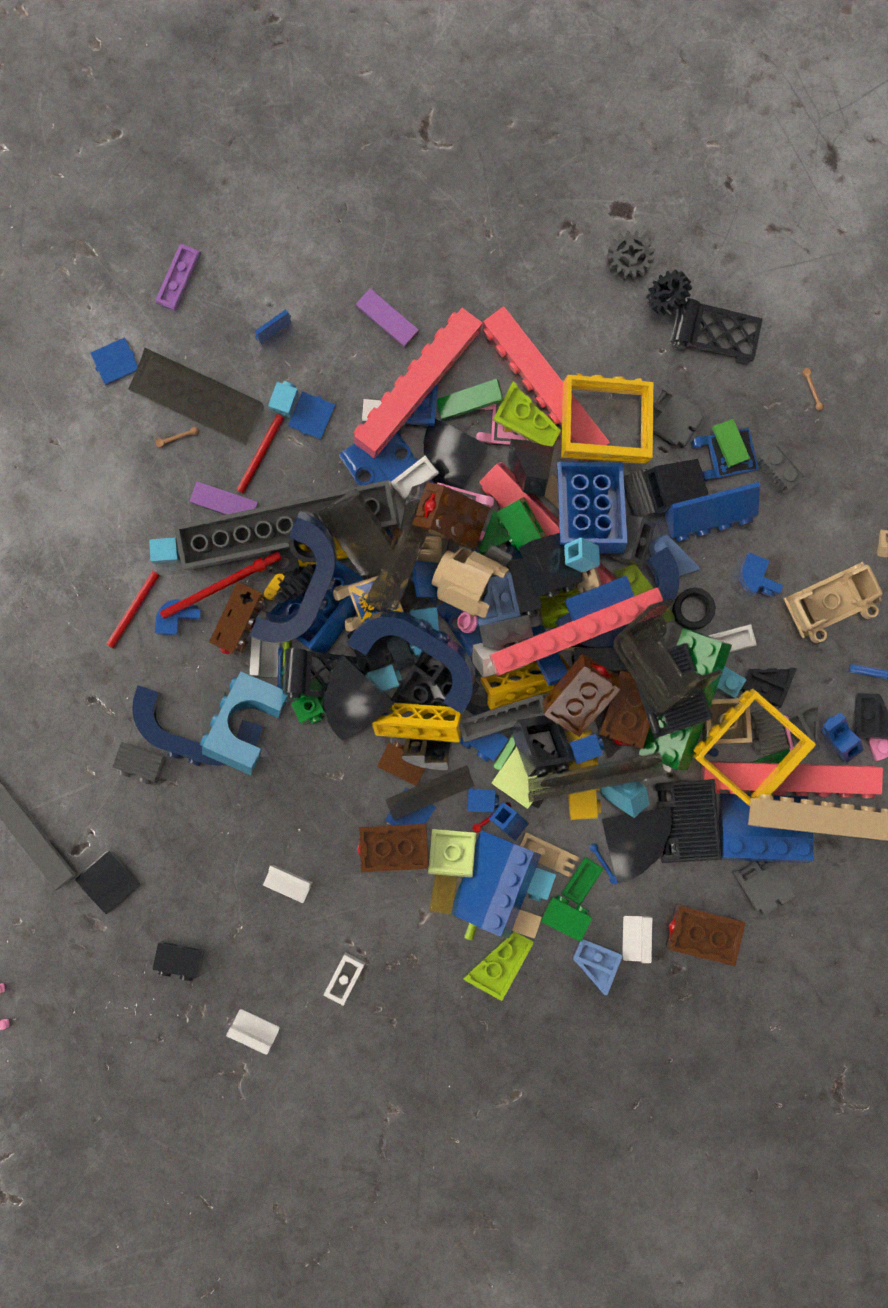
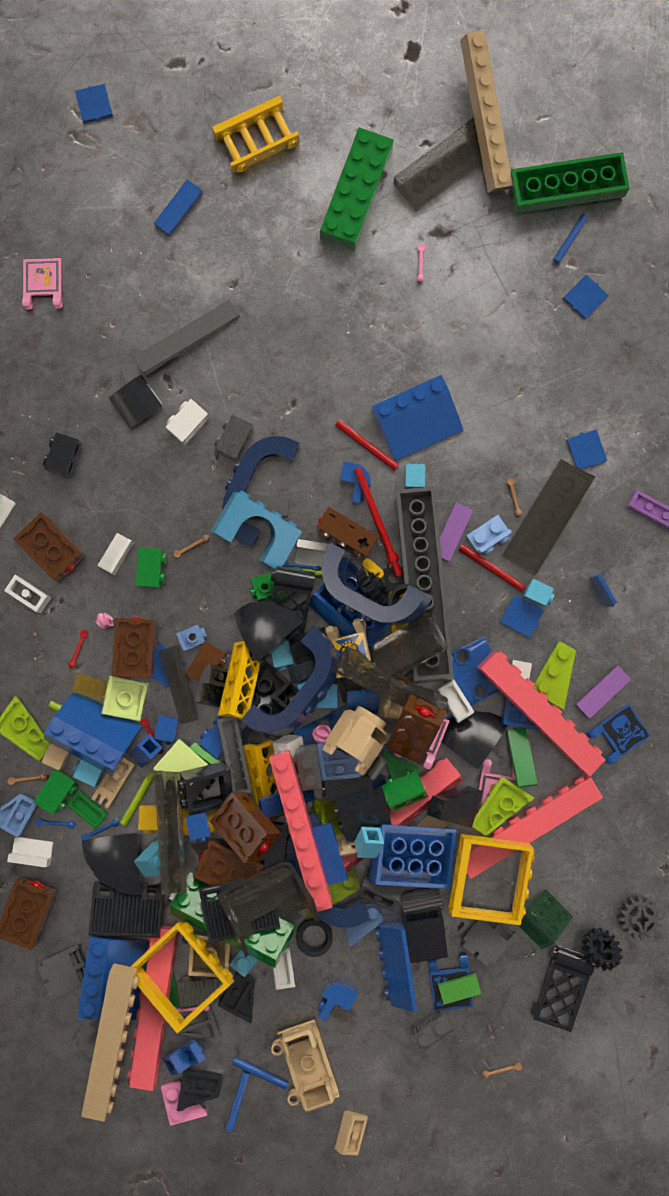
camera: 90 degrees right, 0 degrees up
none -> medium nougat hinge [7,773,48,785]
none -> reddish brown piece [13,512,85,582]
none -> blue hinge [35,818,75,829]
none -> red hinge [68,630,88,668]
none -> bright pink plate [95,613,114,630]
none -> lime bar [120,772,155,826]
none -> green brick [136,547,167,589]
none -> white brick [166,399,210,446]
none -> medium nougat hinge [173,535,209,558]
none -> medium blue brick [176,624,208,652]
none -> blue bar [232,1057,288,1090]
none -> blue slope [372,375,464,461]
none -> light blue bracket [466,515,512,555]
none -> clear green bracket [518,890,573,949]
none -> lime wing [534,641,576,710]
none -> flag [587,704,651,764]

